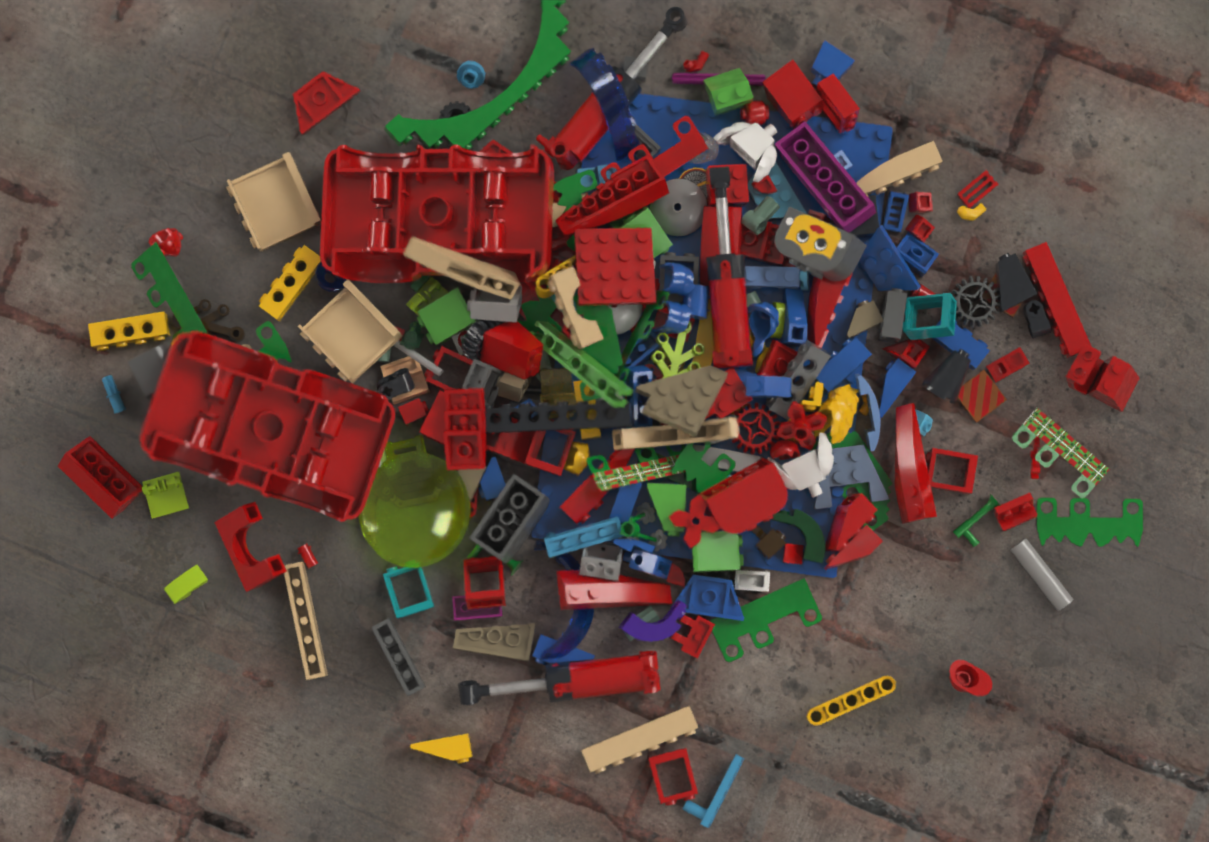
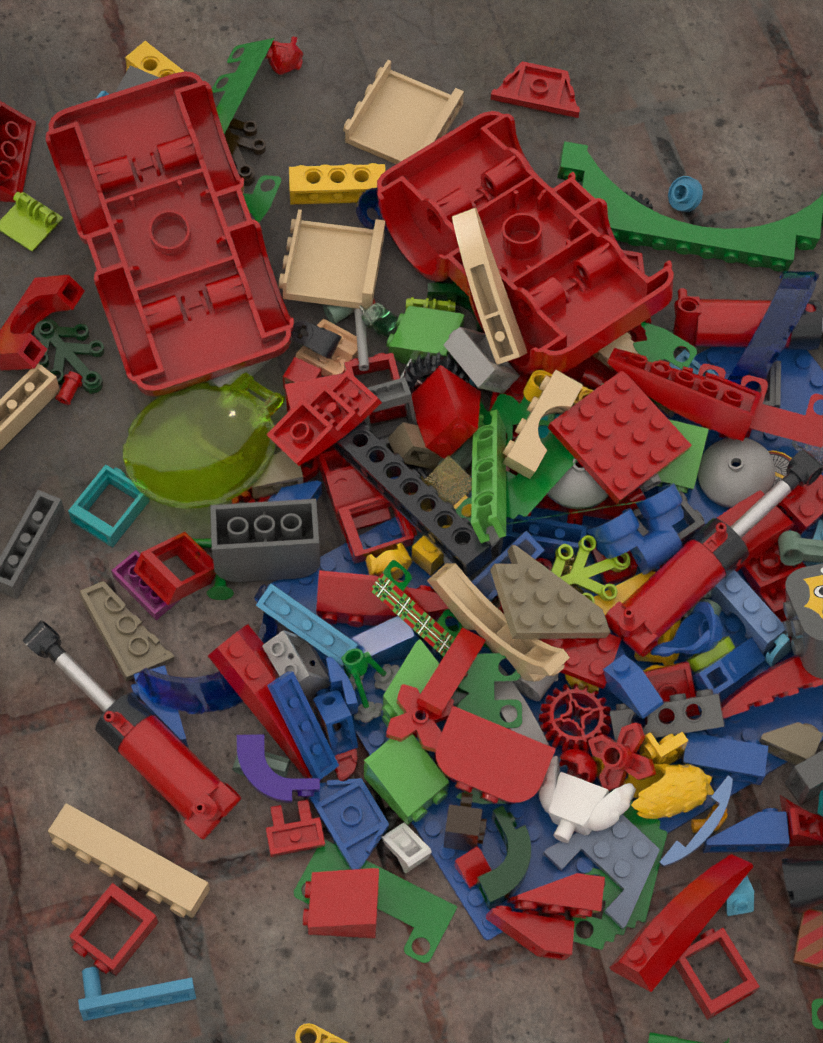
camera: 45 degrees right, 20 degrees down
none -> dark green plant [34,319,105,394]
none -> blue plate [267,671,339,779]
none -> red slope [303,868,379,938]
none -> red tile [416,627,486,716]

